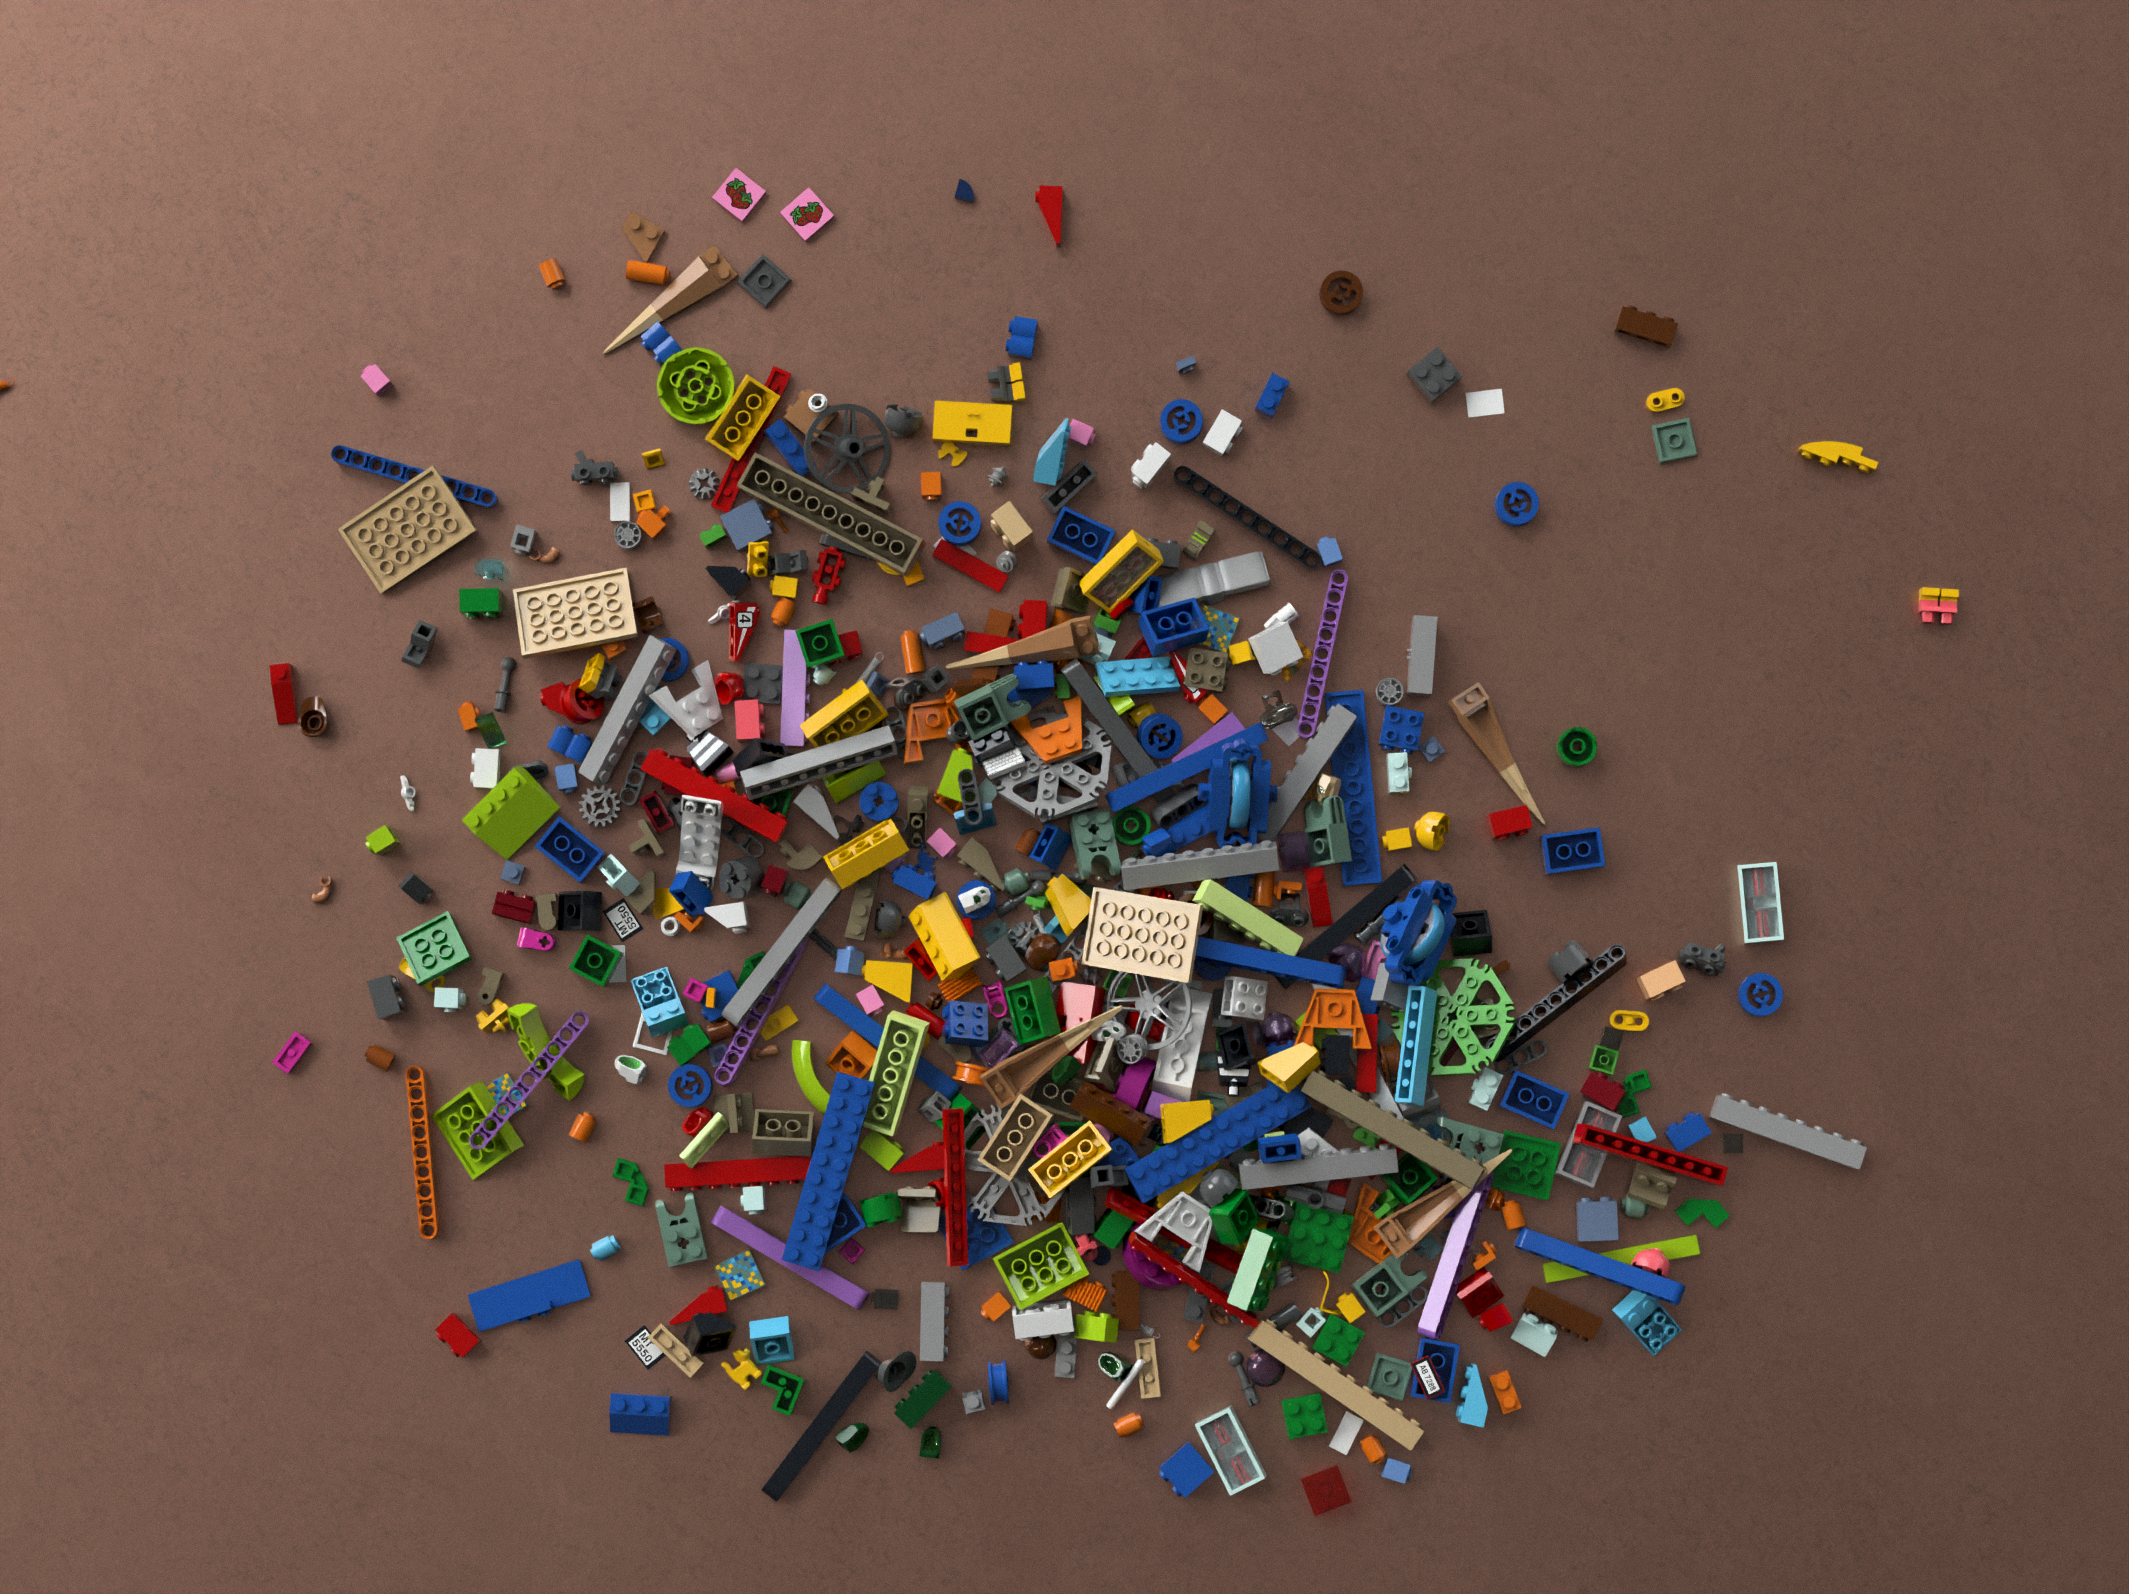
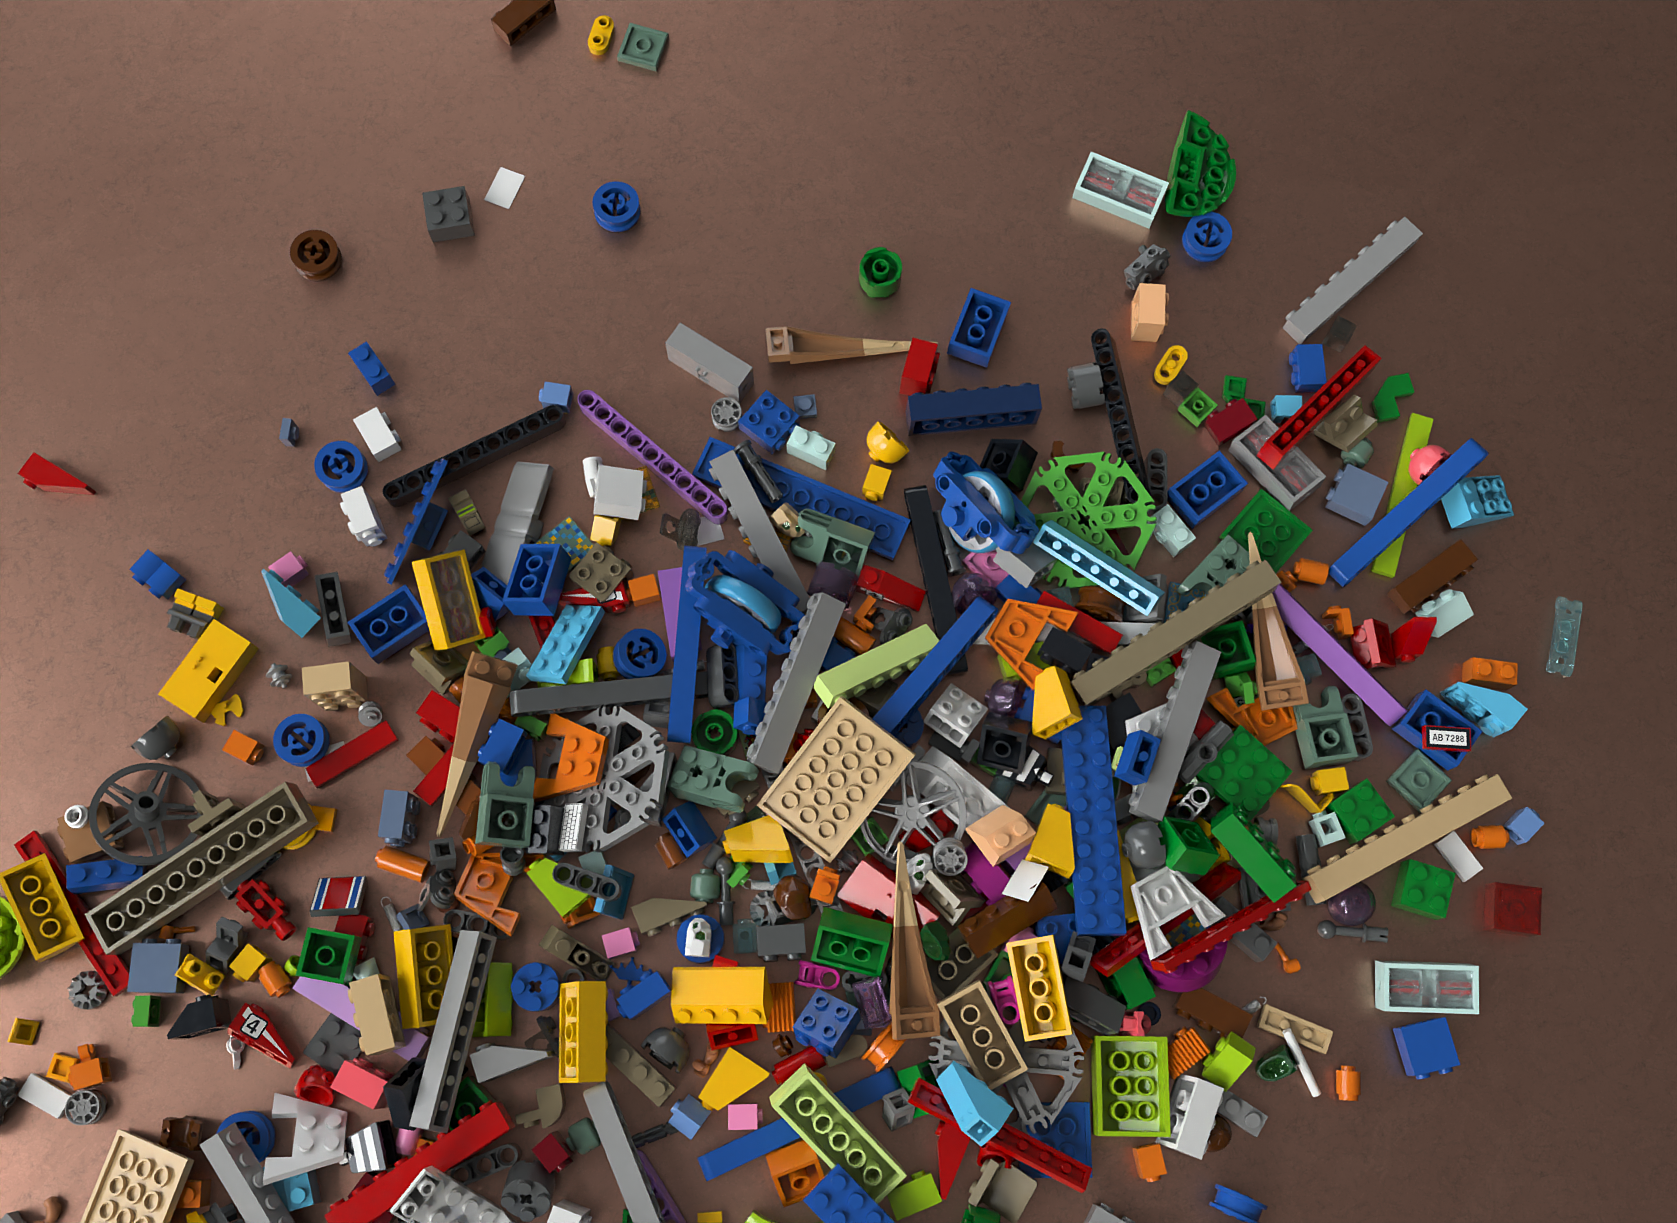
camera: 70 degrees left, 10 degrees down
none -> lime hinge [284,955,300,977]
none -> tile [309,876,367,917]
none -> tan brick [348,974,406,1055]
none -> blue bracket [384,459,448,585]
none -> dark grey pin [734,440,783,503]
none -> dark blue brick [906,383,1042,436]
none -> medium azure slope [936,1061,1014,1147]
none -> light nougat slope [965,805,1036,867]
none -> white sticker [1002,859,1049,902]
none -> green brick [1165,110,1236,217]
none -> clear light blue plate [1546,596,1583,677]

